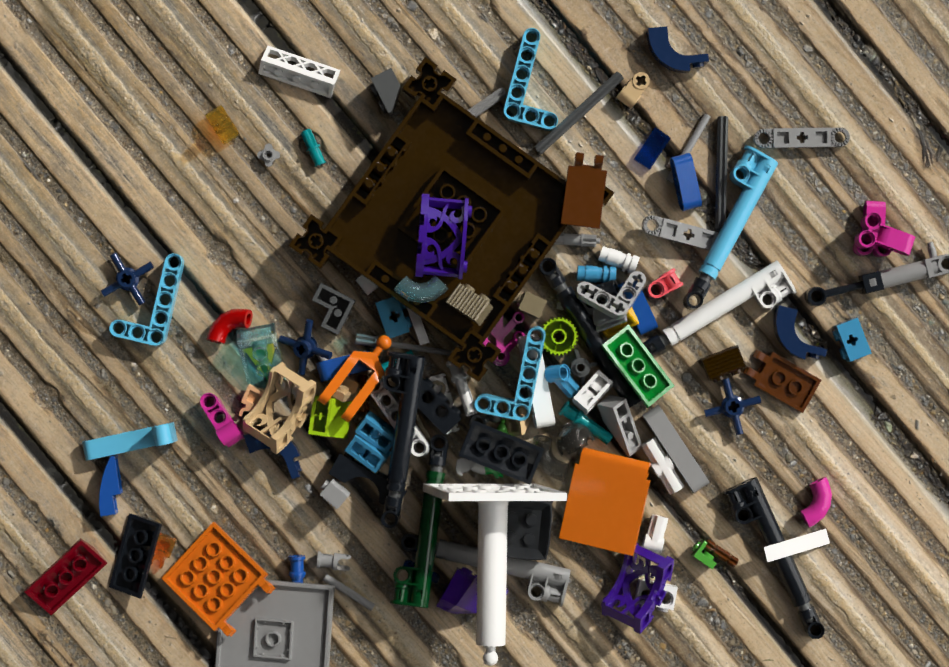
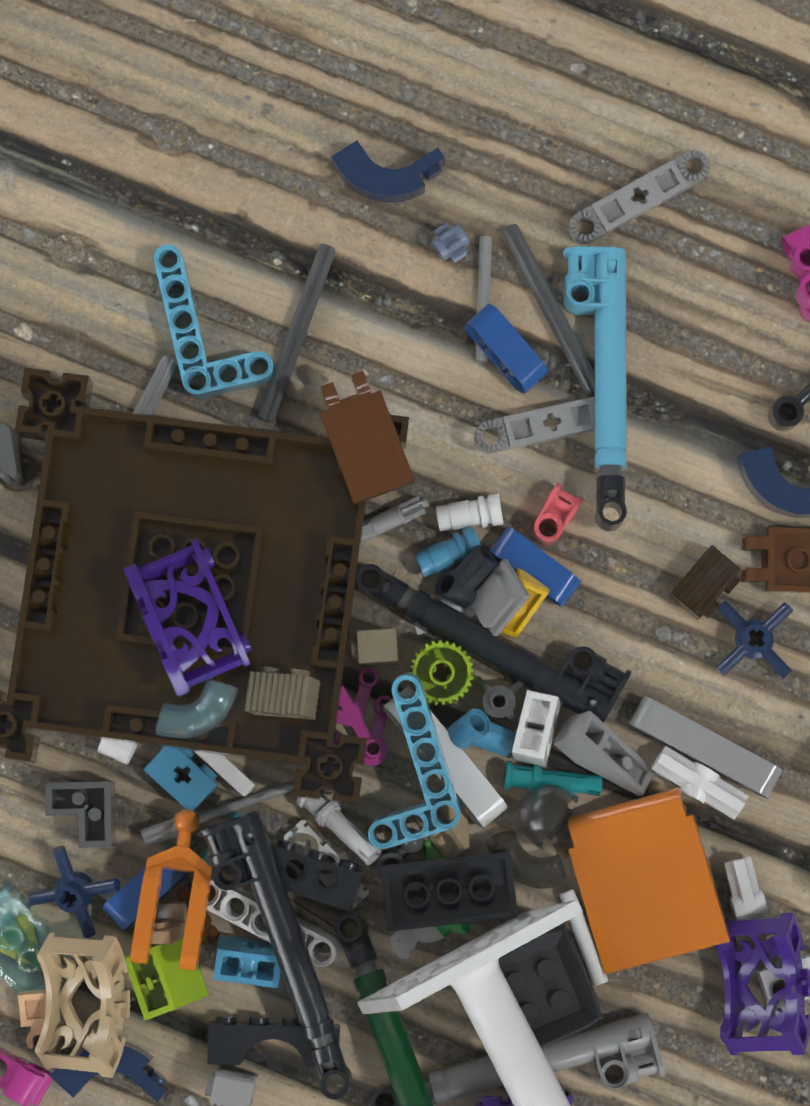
camera: 30 degrees left, 5 degrees down
dark azure brick [345,434,391,473] -> none
light grey beam [576,271,646,320] -> none
green slope [601,324,675,408] -> none
tan piece [616,72,650,109] -> none
clear blue tile [633,127,671,170] -> none
white piece [643,260,797,356] -> none
none -> sand blue gear [431,222,470,263]
none -> white piece [559,889,609,986]

